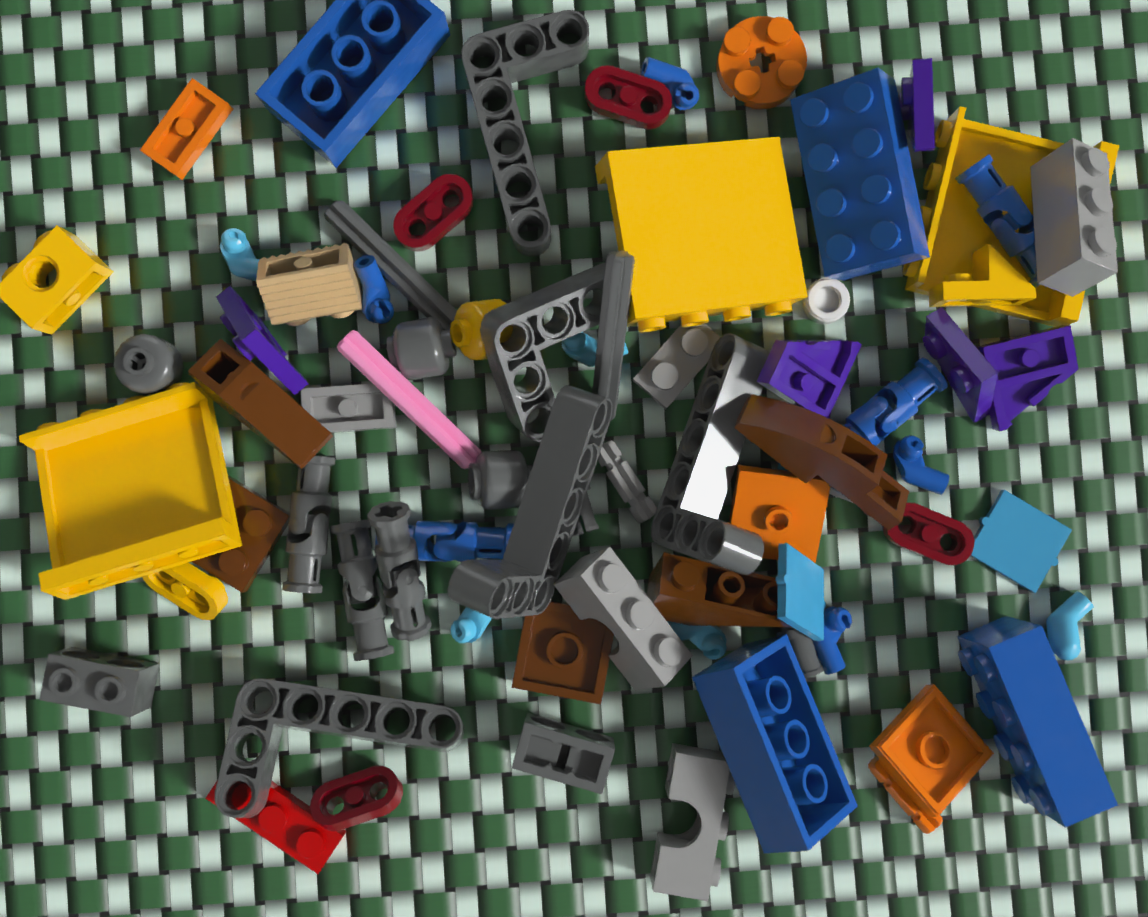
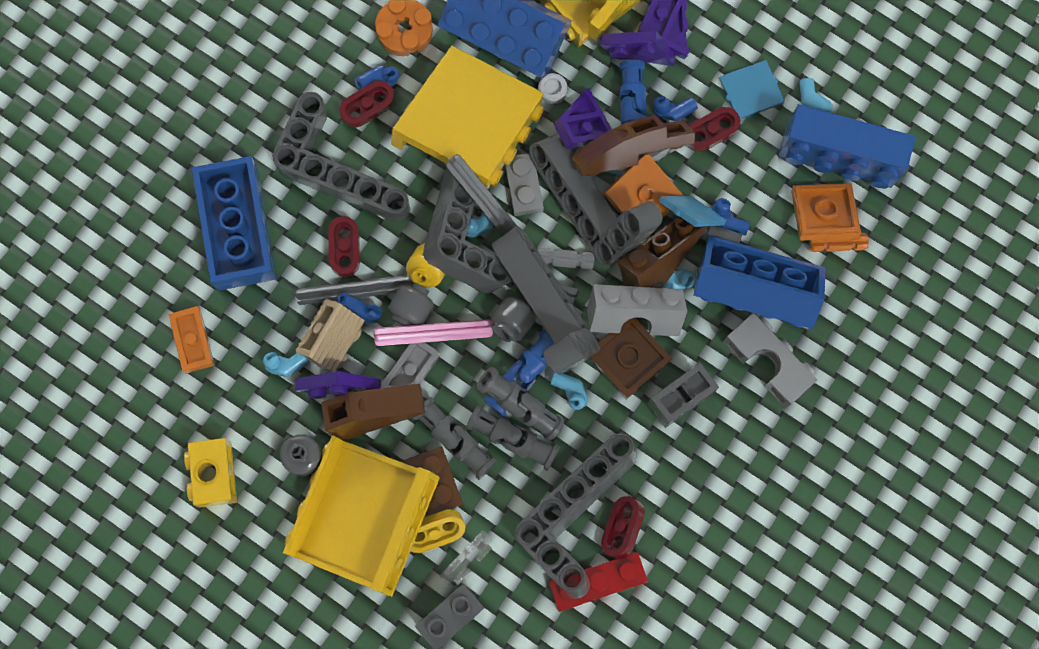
camera: 55 degrees left, 10 degrees down
none -> clear plate [439,530,492,586]

